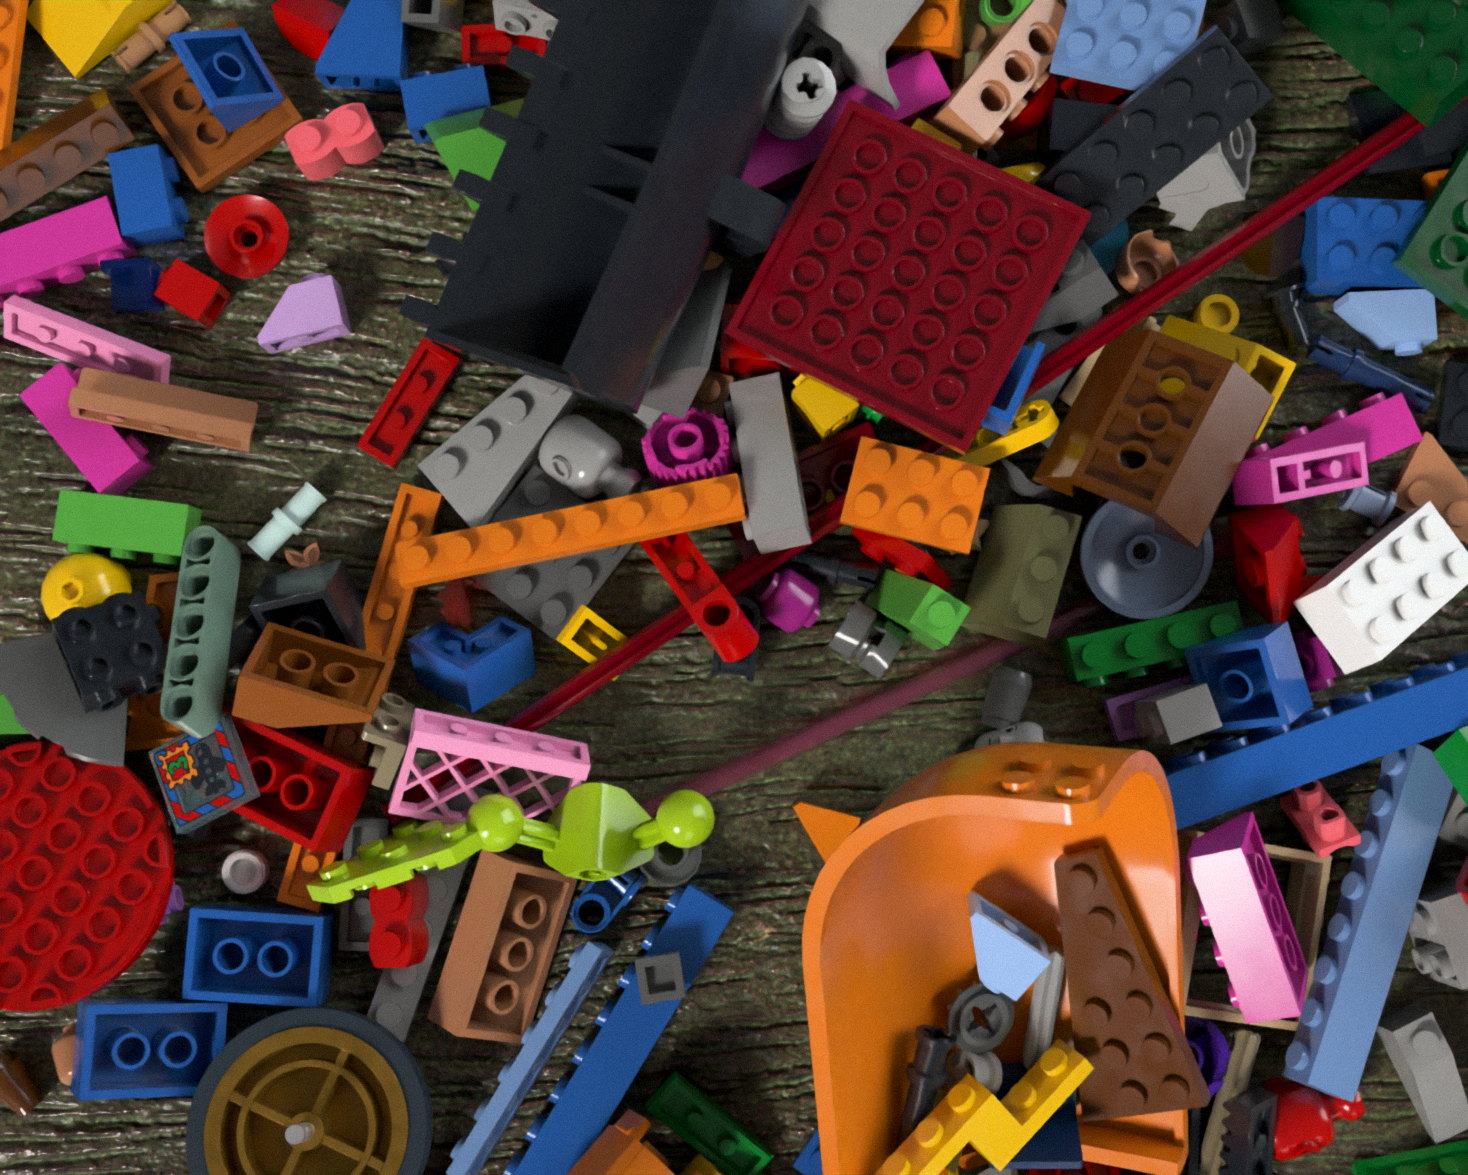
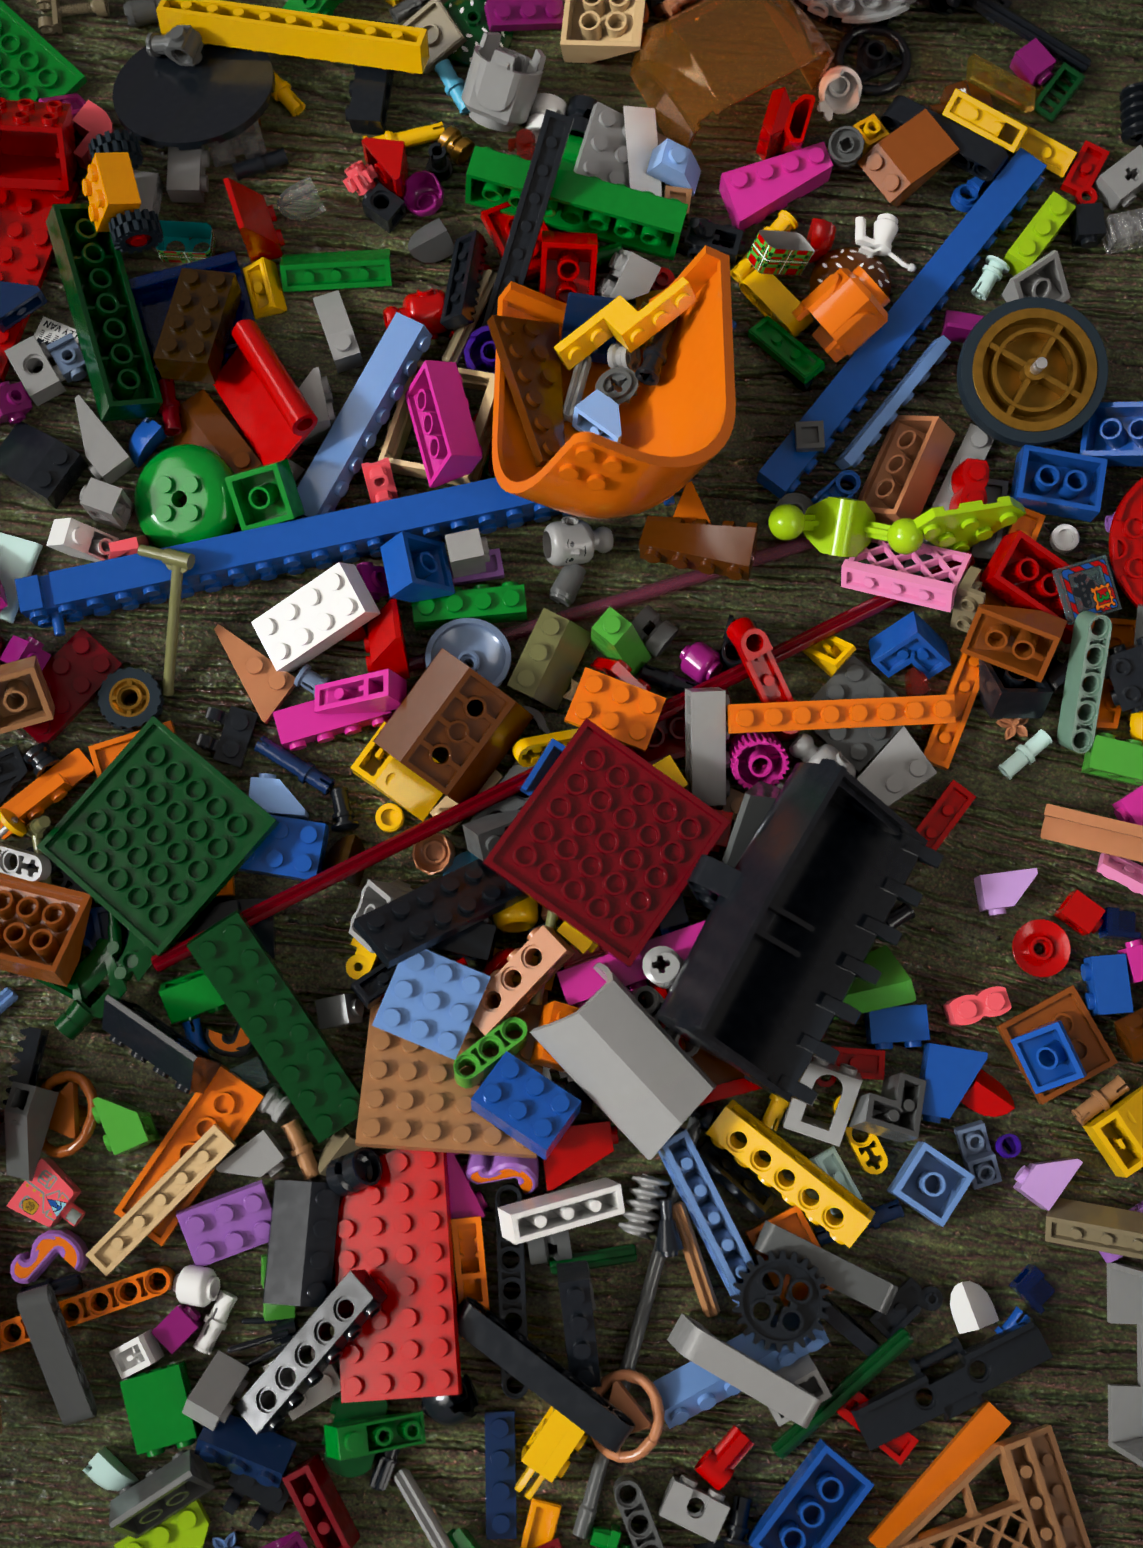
camera: 175 degrees left, 5 degrees down
none -> reddish brown wedge [639,516,758,581]

